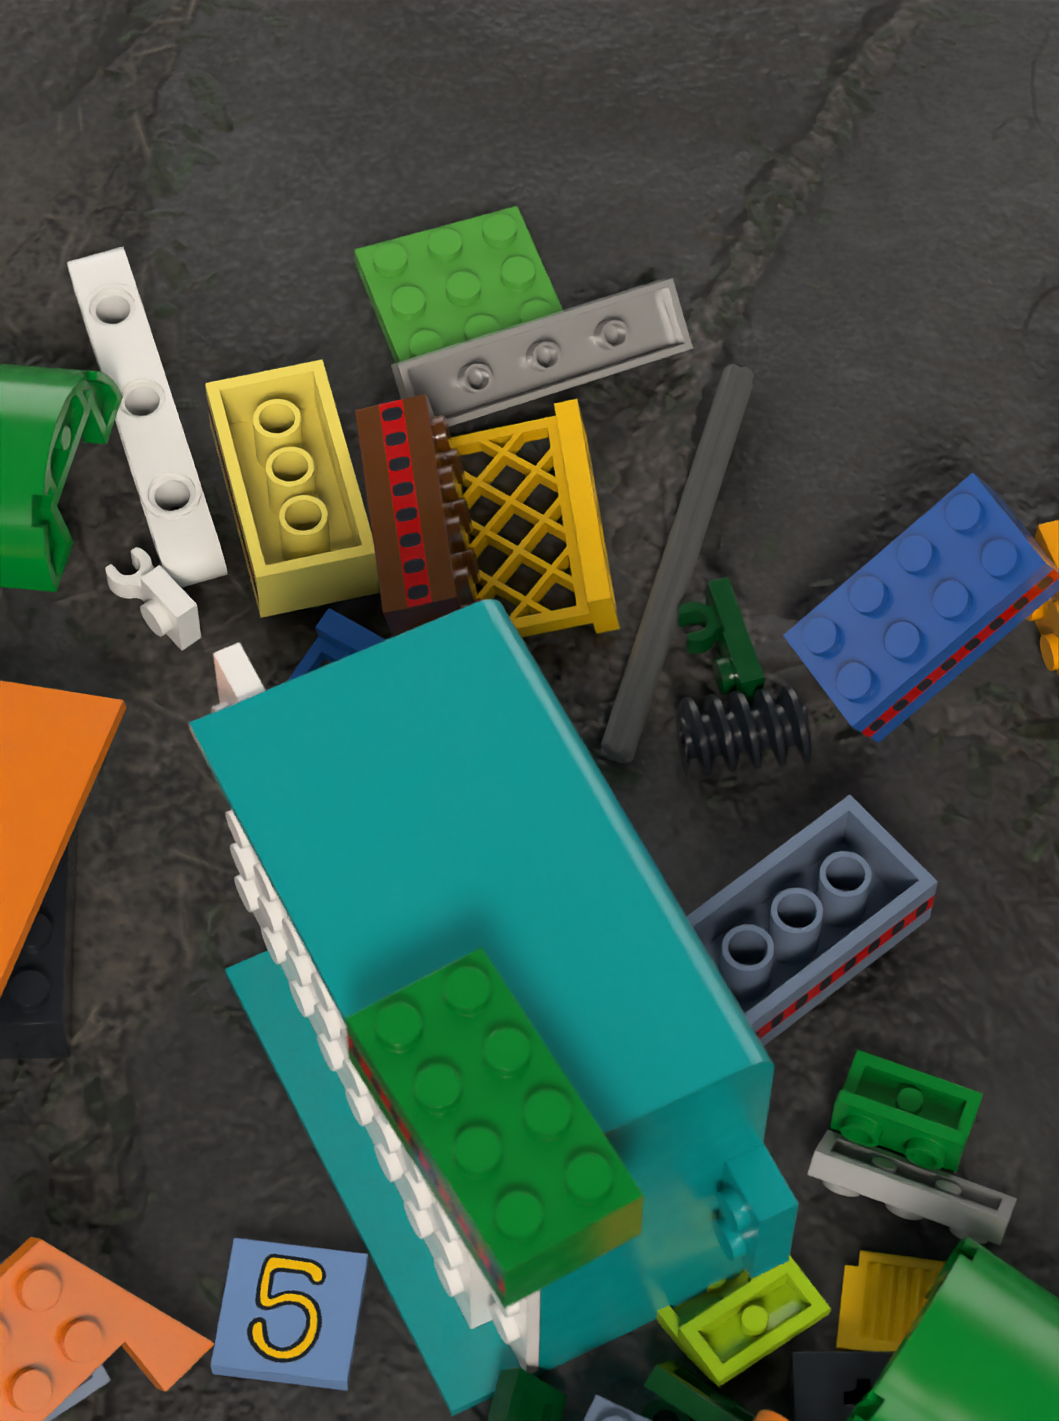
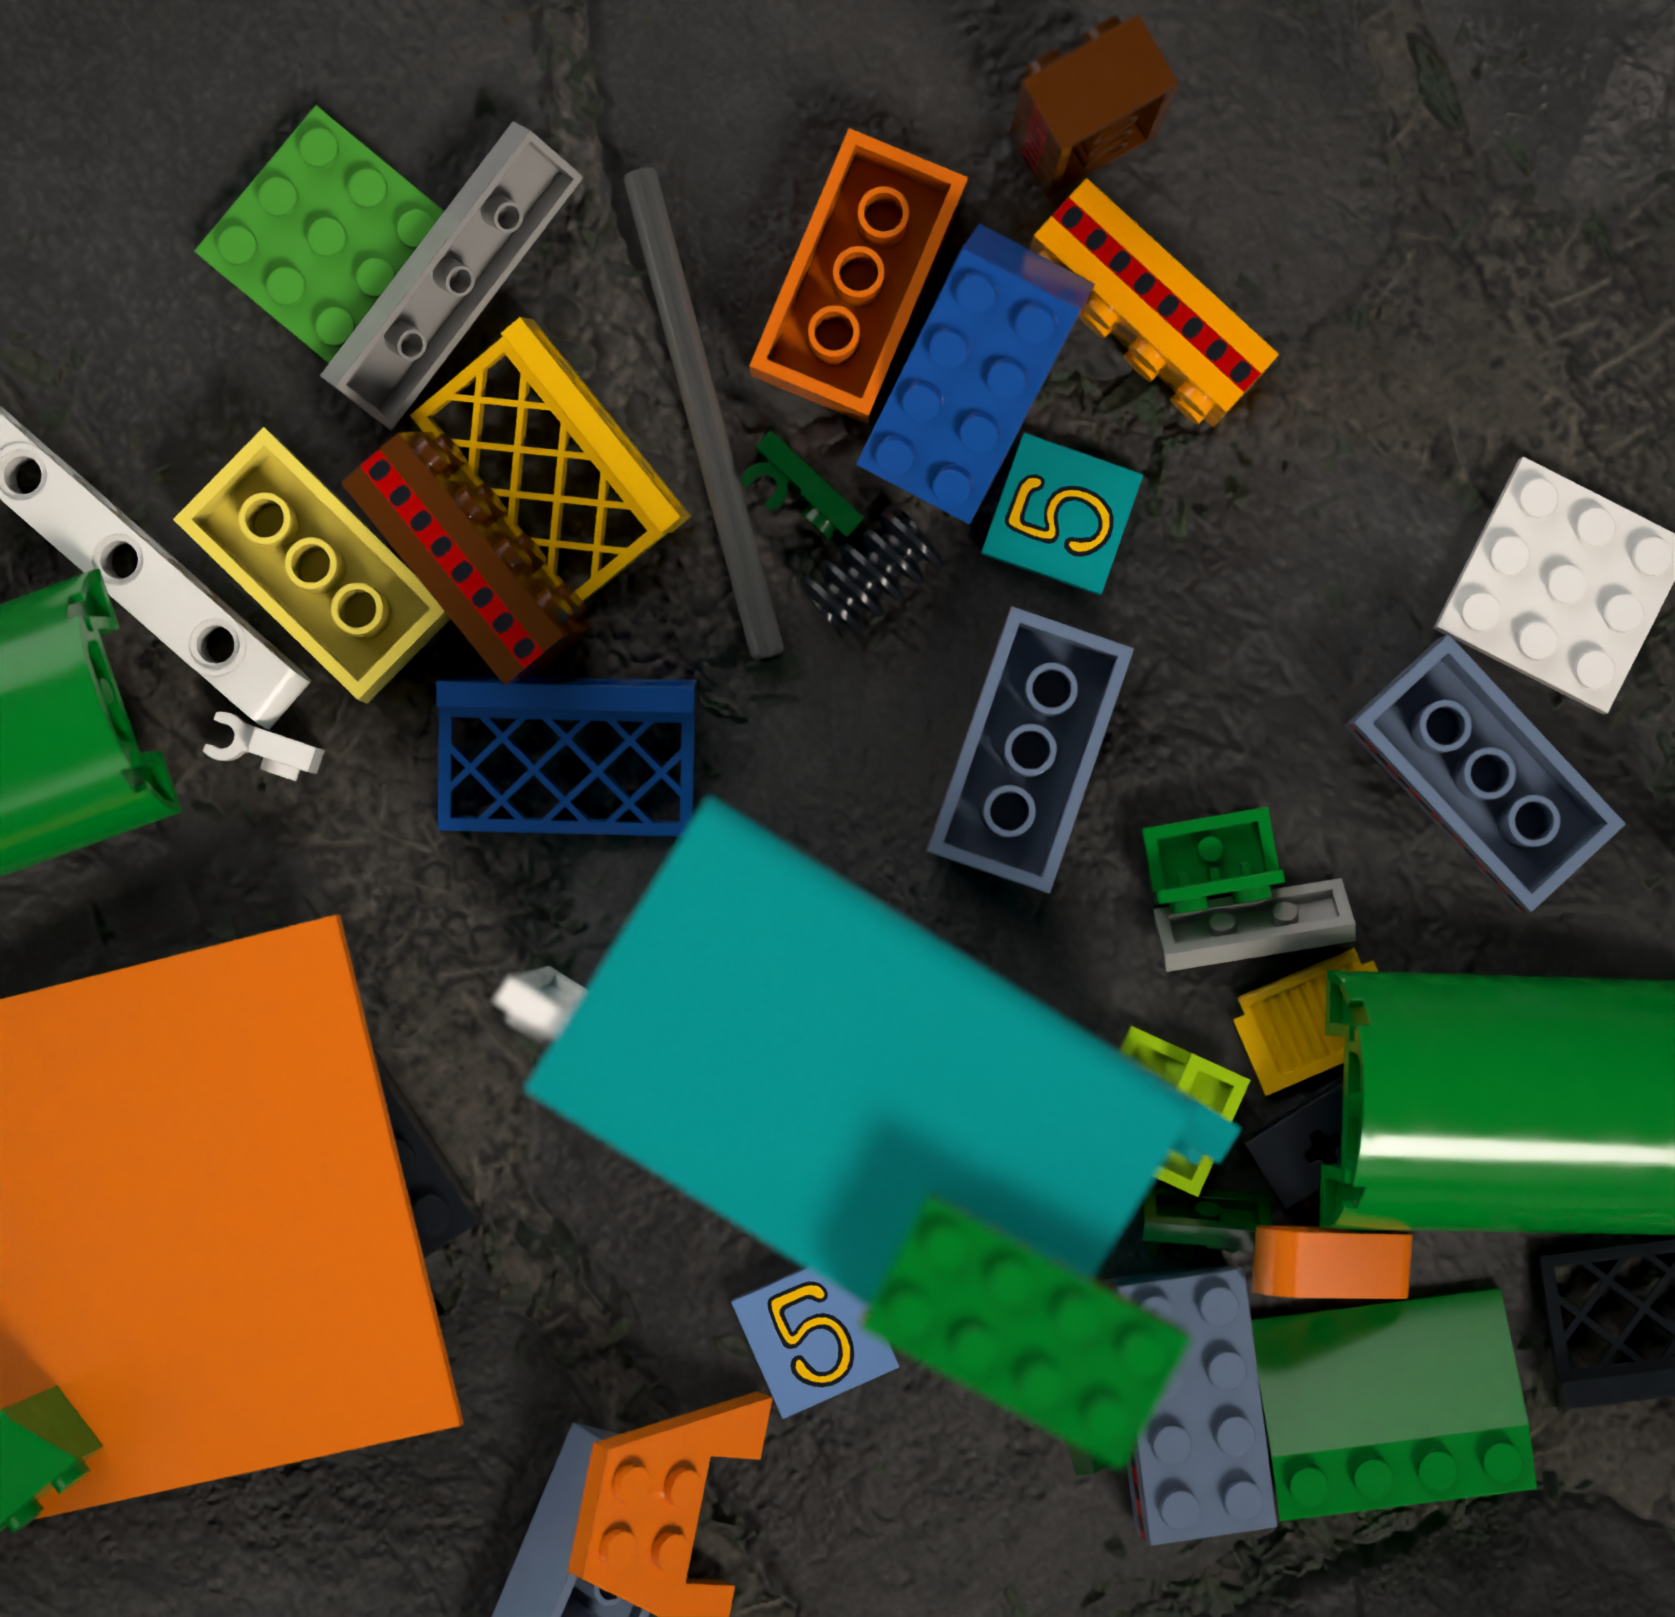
camera: 30 degrees left, 30 degrees up
none -> orange brick [749,128,968,425]
none -> teal tile [981,433,1143,596]

